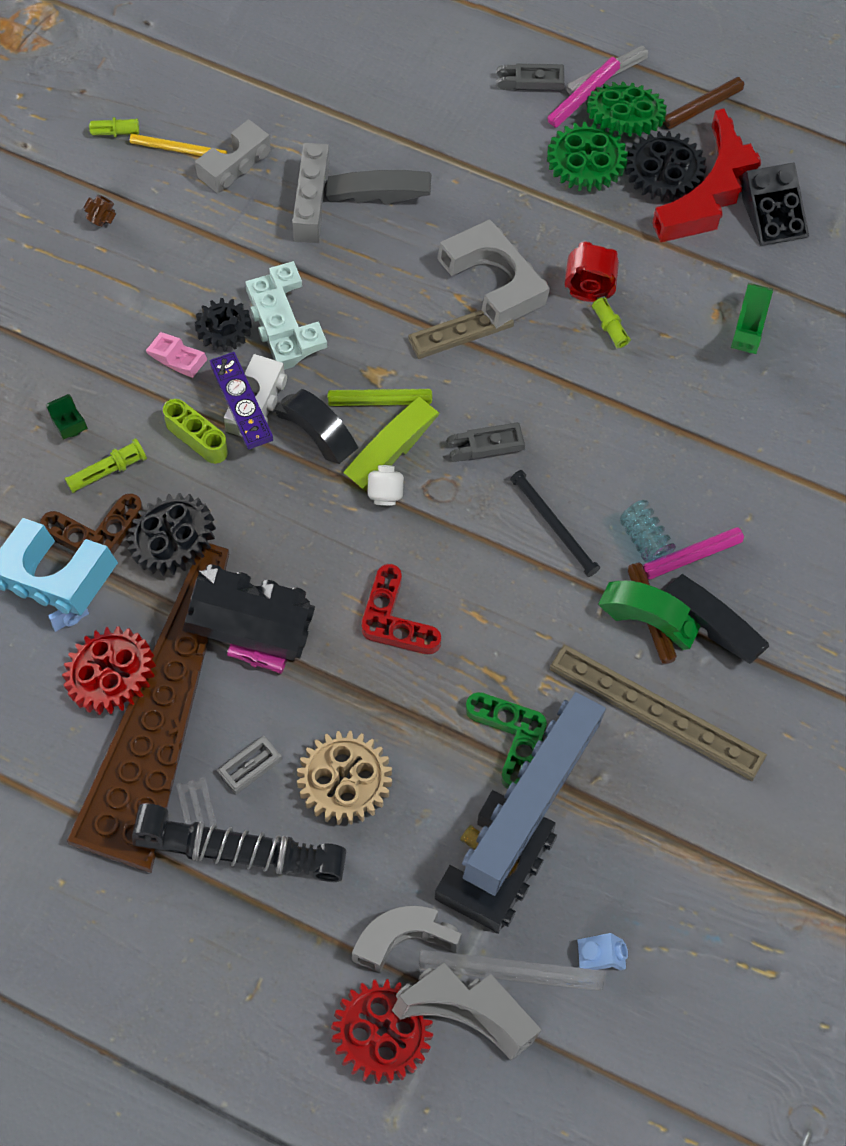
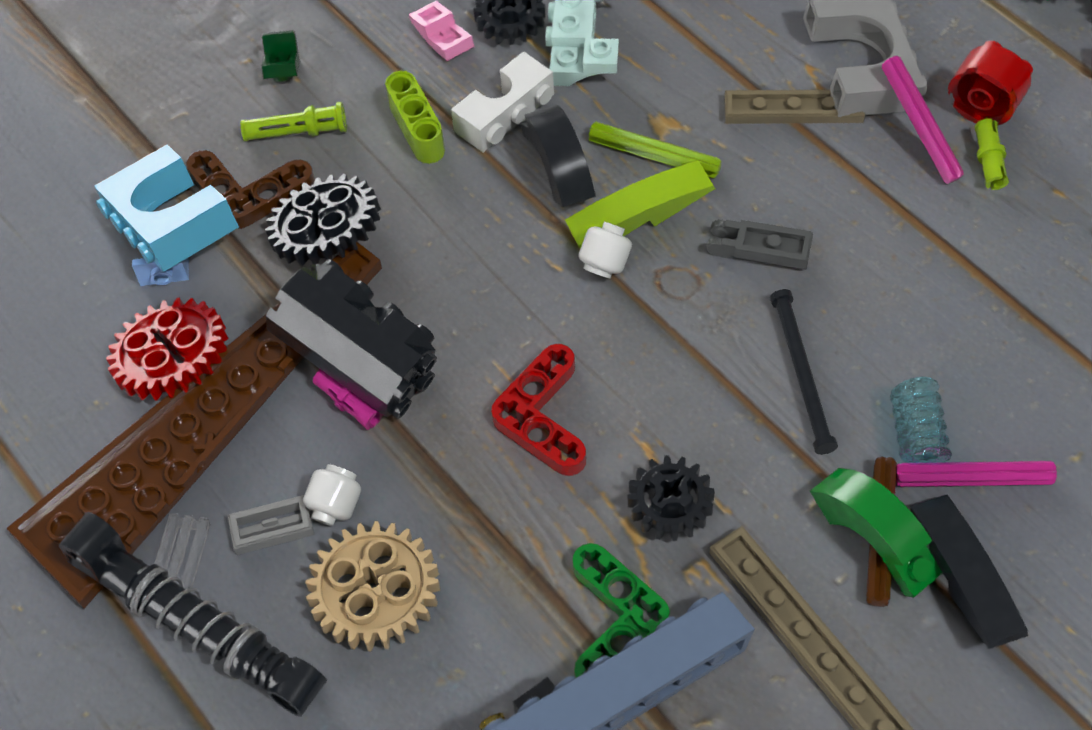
camera: 30 degrees right, 5 degrees down
dark purple tile [209,352,273,450] -> none
none -> white head [303,464,361,526]
none -> black gear [627,455,715,541]
none -> dark pink axle [882,55,964,184]

